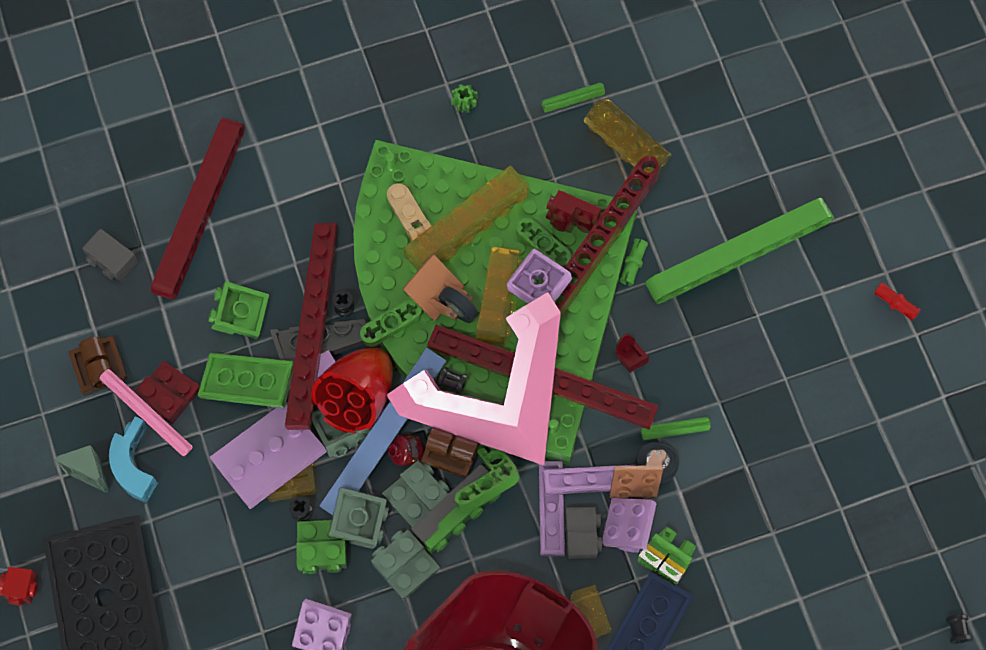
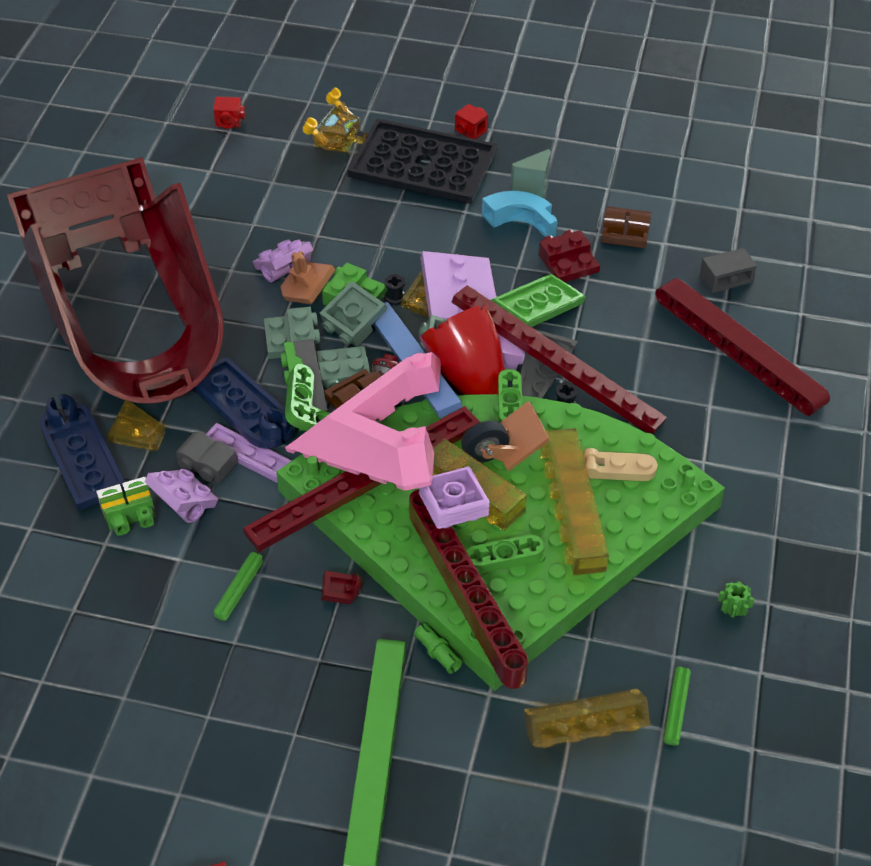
camera: 120 degrees right, 20 degrees down
bright pink axle [100,369,192,456] -> none
bright green plate [208,281,269,339] -> none
black bush [438,367,468,394] -> none
lavender tile [542,465,636,495] -> none
dark red plate [546,190,601,233] -> none
nougat plate [609,443,679,499] -> none
none -> dark blue plate [193,356,295,449]
none -> nougat piece [280,251,335,304]

